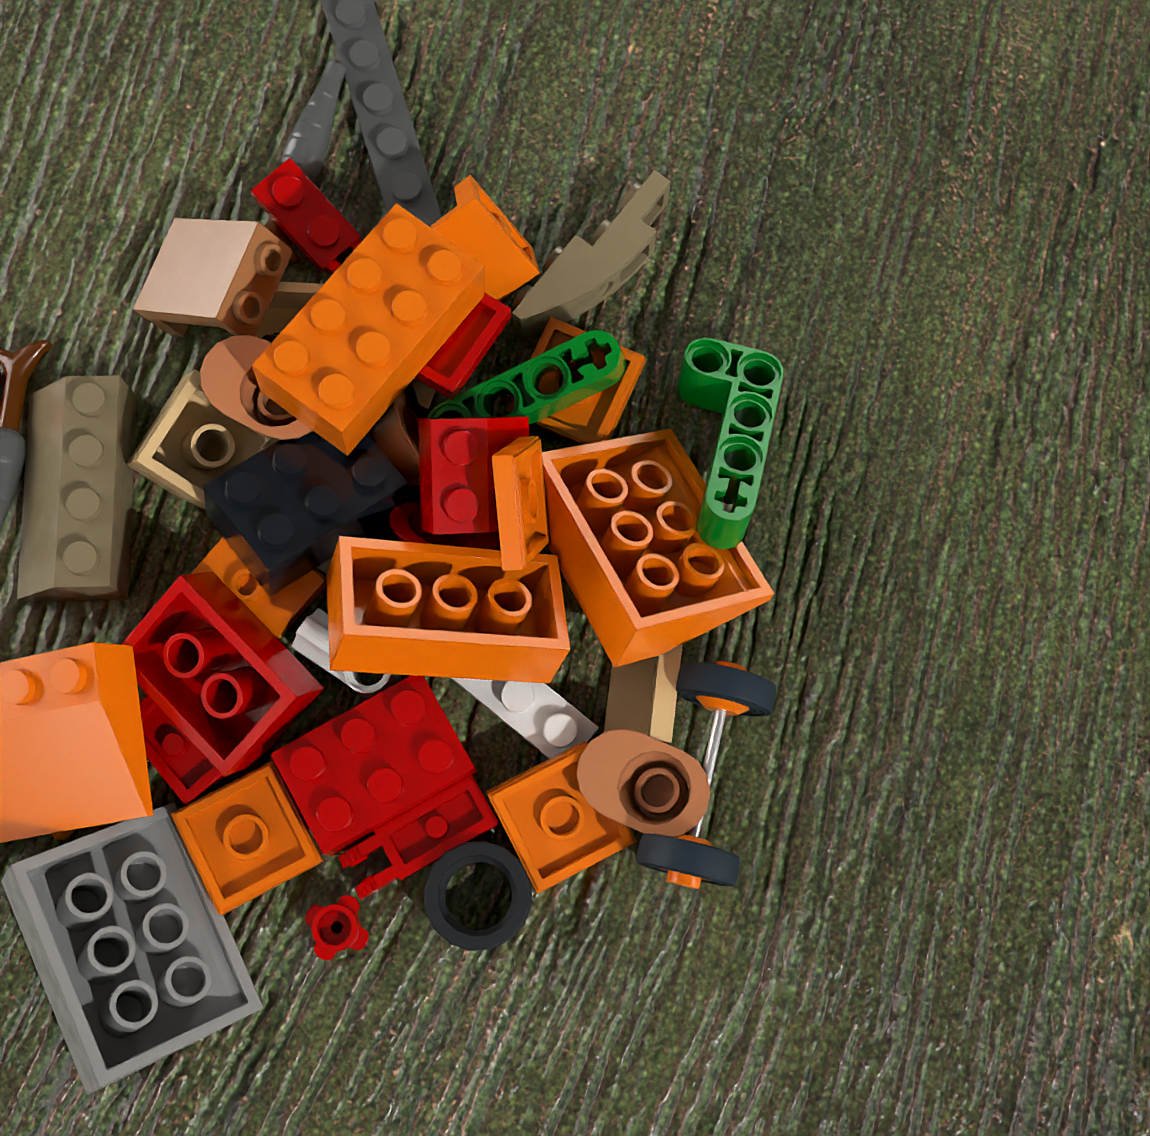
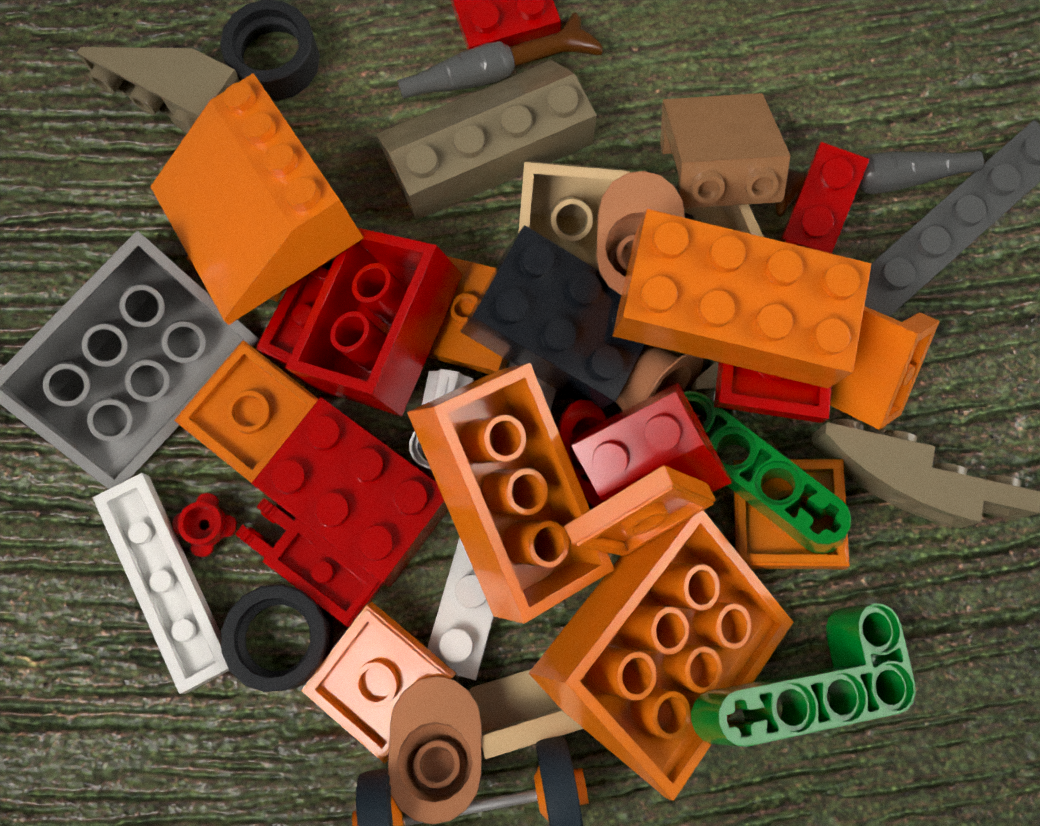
camera: 70 degrees right, 0 degrees up
none -> white plate [92,473,229,694]

